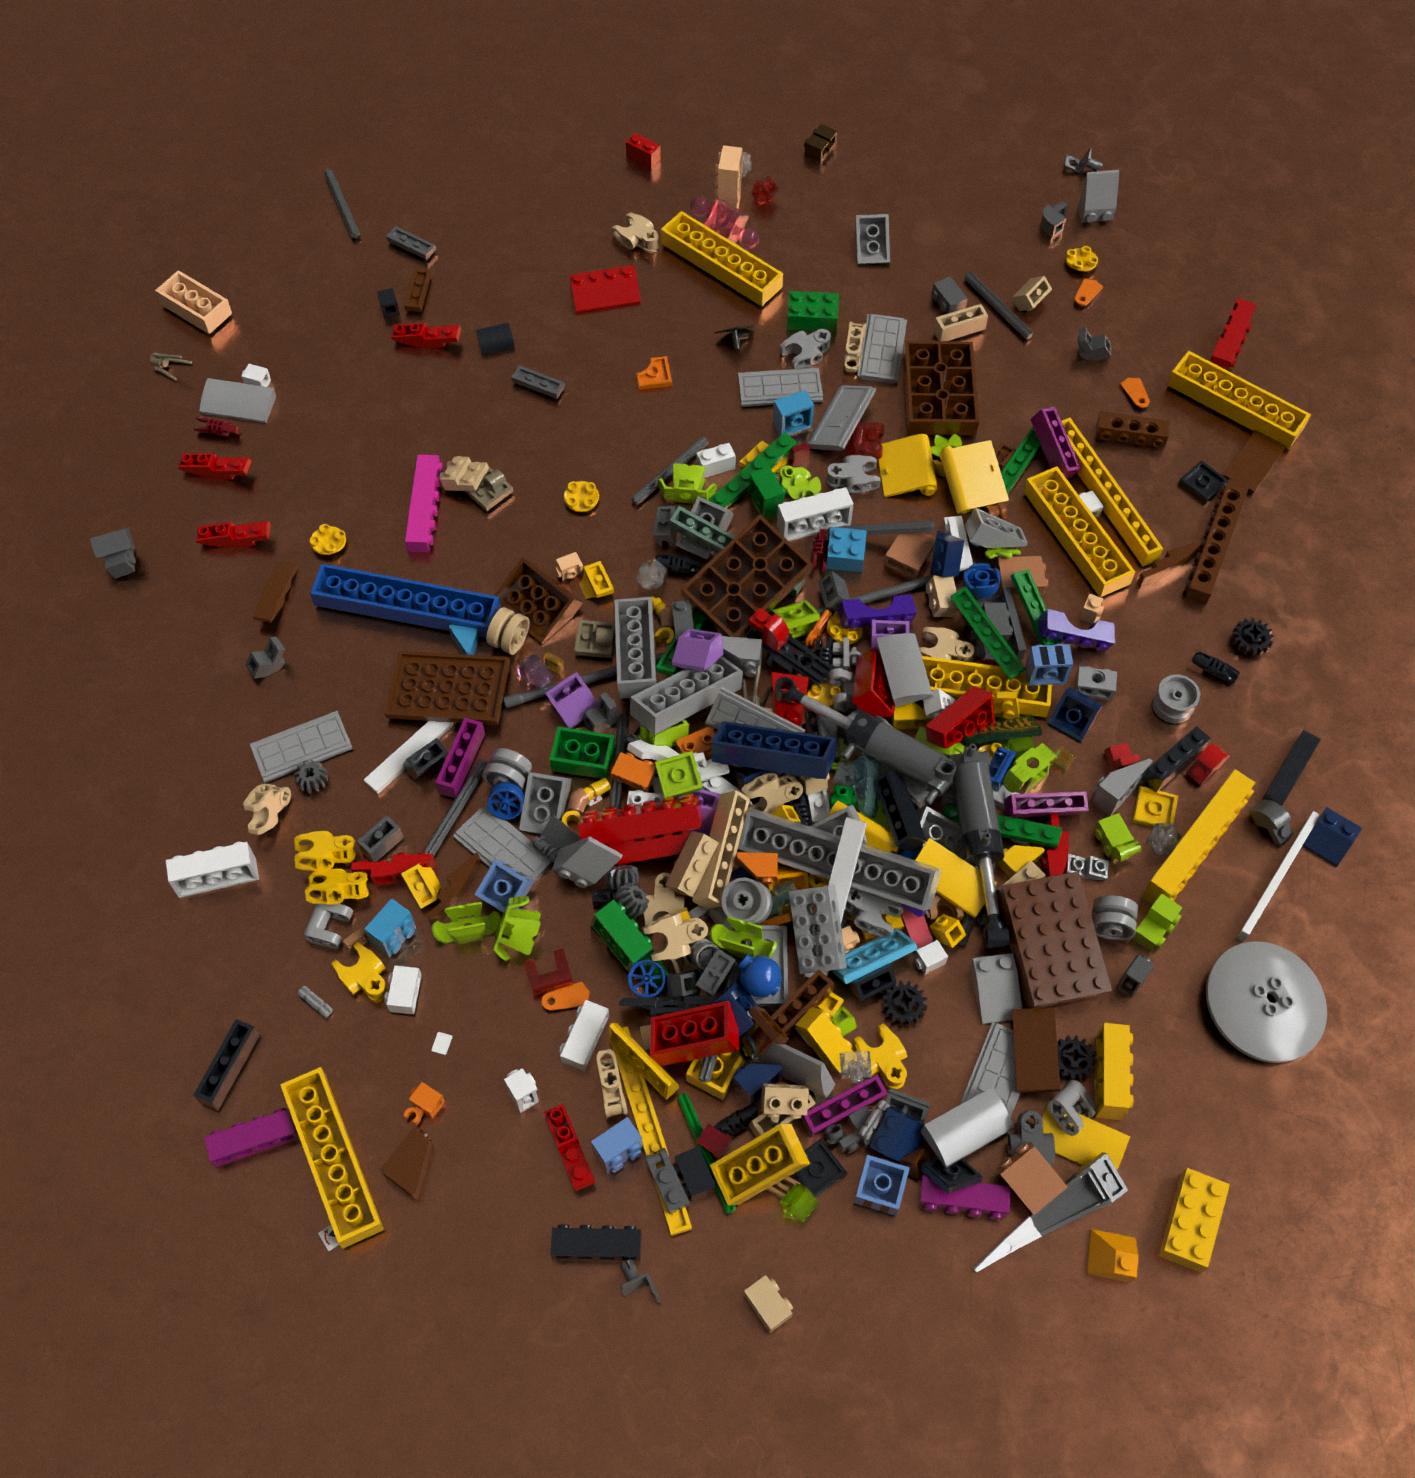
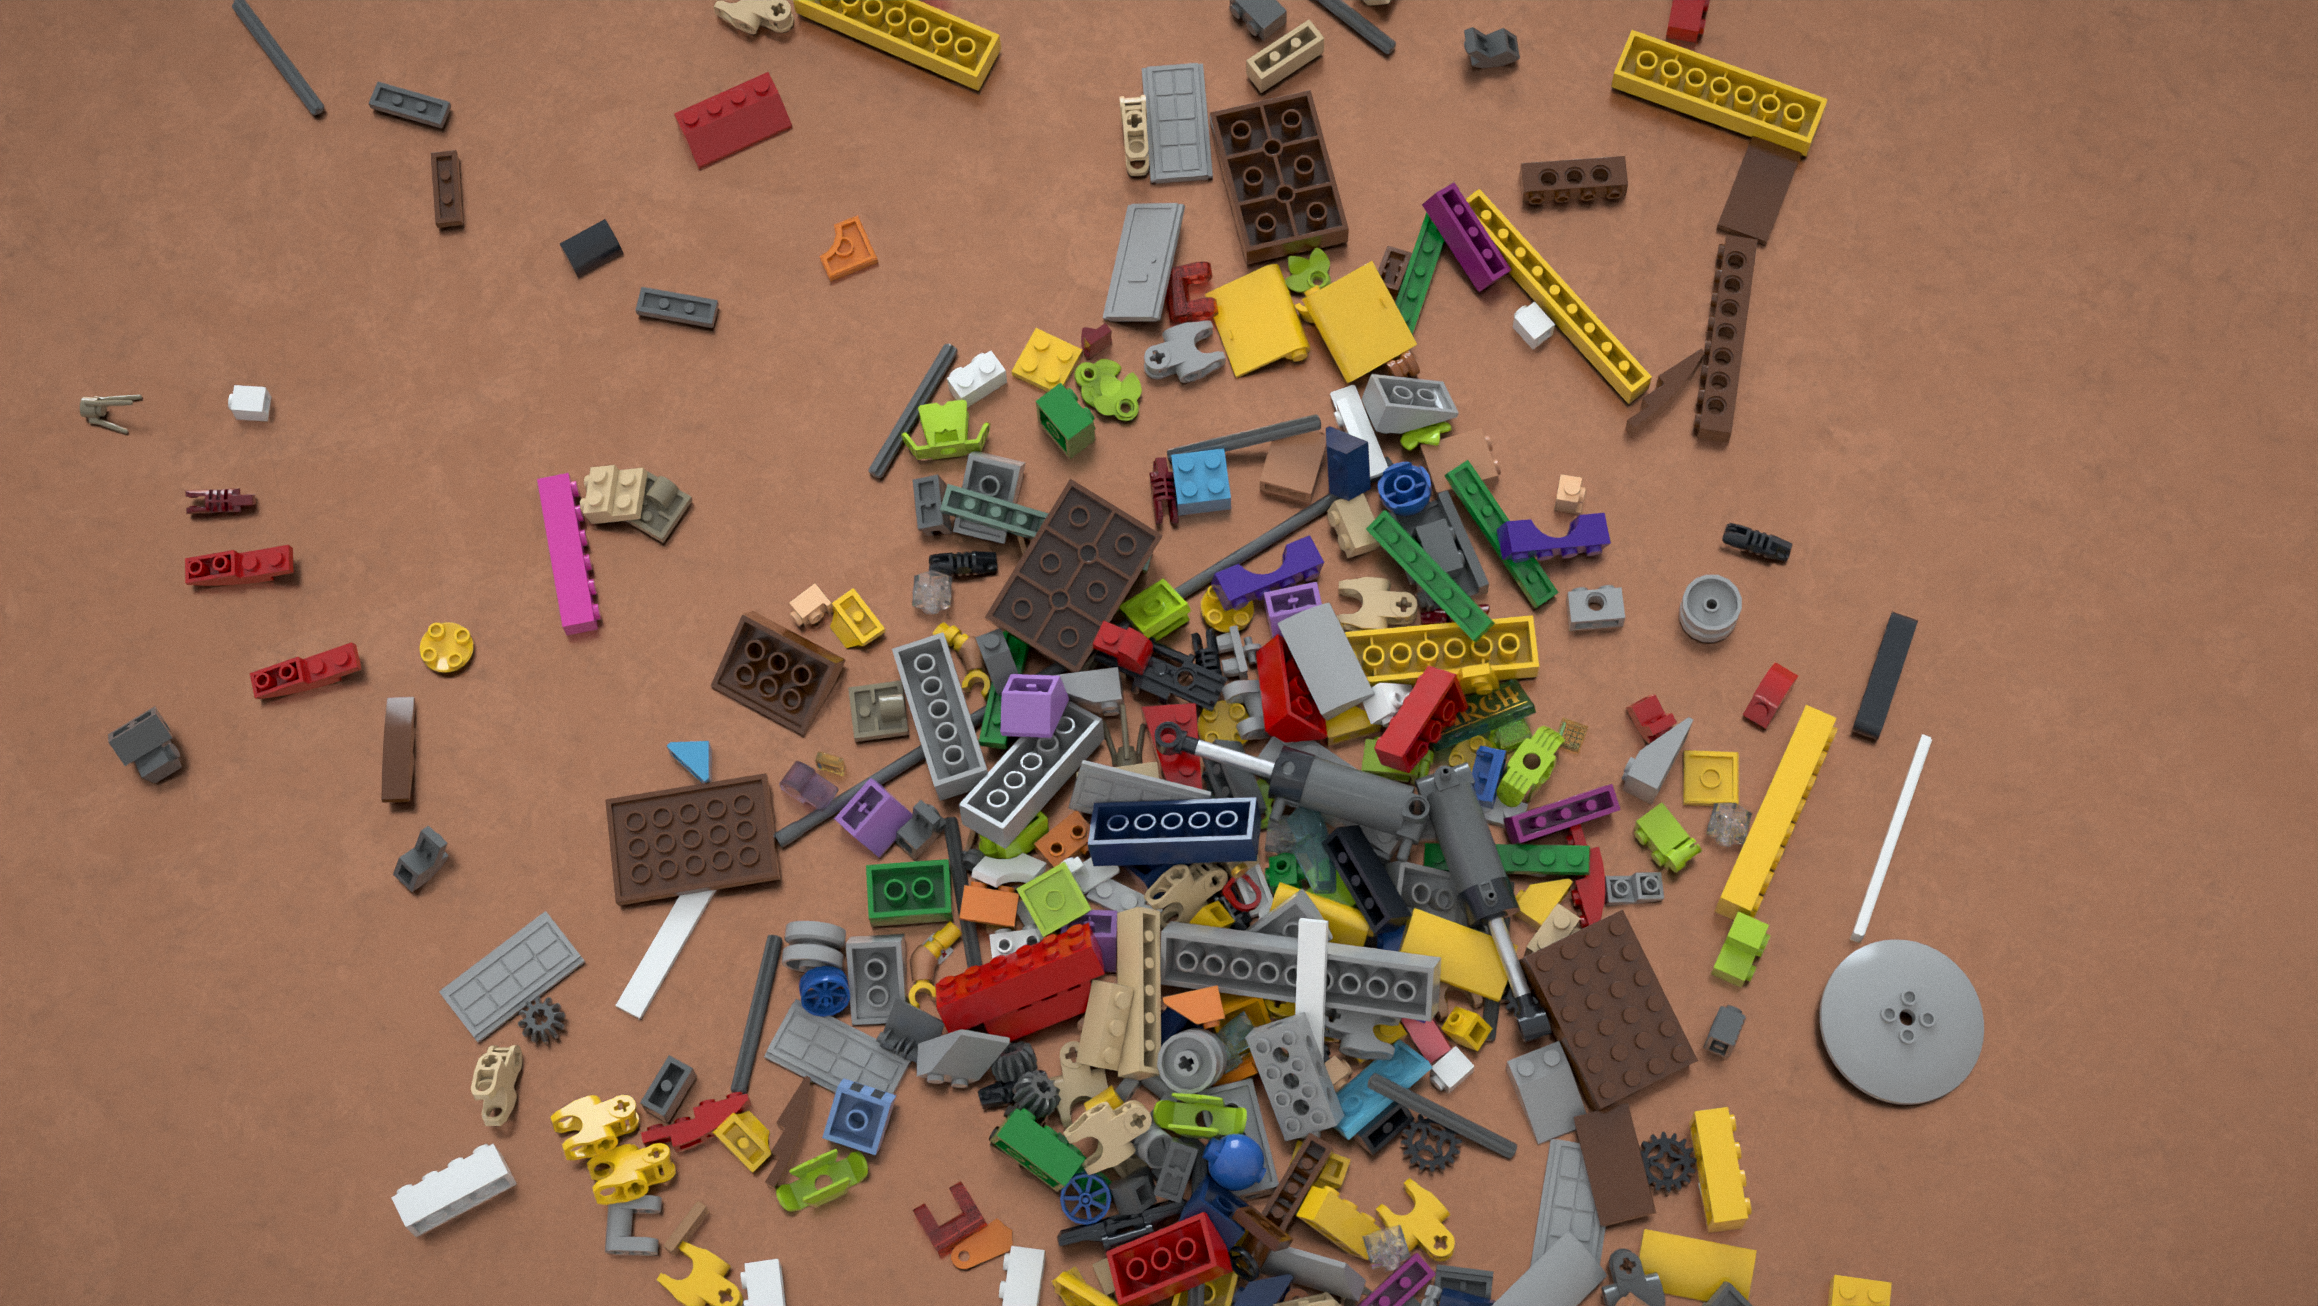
camera: 10 degrees left, 10 degrees up
light nougat brick [155,270,232,334] -> none
light grey slope [199,378,276,423] -> none
blue brick [310,563,501,638] -> none
dark azure brick [364,899,416,958] -> none
black brick [377,288,400,317] -> none
red slope [391,322,461,348] -> none
black brick [403,738,448,780] -> none
magenta brick [435,718,485,798] -> none
tan wheel [486,607,530,655] -> none
lime piece [493,896,541,961] -> none
yellow dish [564,481,599,512] -> none
green plate [709,432,797,509] -> none
pearl dark grey shield [714,325,754,349] -> none
light grey piece [738,368,823,407] -> none
dark azure brick [773,390,814,436] -> none
white brick [777,487,854,541] -> none
light grey piece [780,329,831,369] -> none
green brick [787,291,839,333] -> none
orange piece [805,609,832,647] -> none
dark grey hinge [818,571,850,612] -> none
lime slope [830,1006,857,1037] -> none
yellow brick [1023,466,1135,598] -> none
medium blue brick [1025,644,1073,686] -> none
dark blue slope [1048,687,1103,742] -> none
light grey connector [1048,1080,1098,1136] -> none
light grey wheel [1092,895,1138,940] -> none
orange piece [1120,378,1150,408] -> none
black brick [1142,726,1212,793] -> none
black tile [1178,460,1228,504] -> none
black gear [1231,618,1274,656] -> none
dark grey brick [1249,799,1294,845] -> none
dark blue slope [1302,807,1362,867] -> none
none -> red piece [1222,862,1262,912]
none -> dark grey axle [1367,1073,1517,1158]

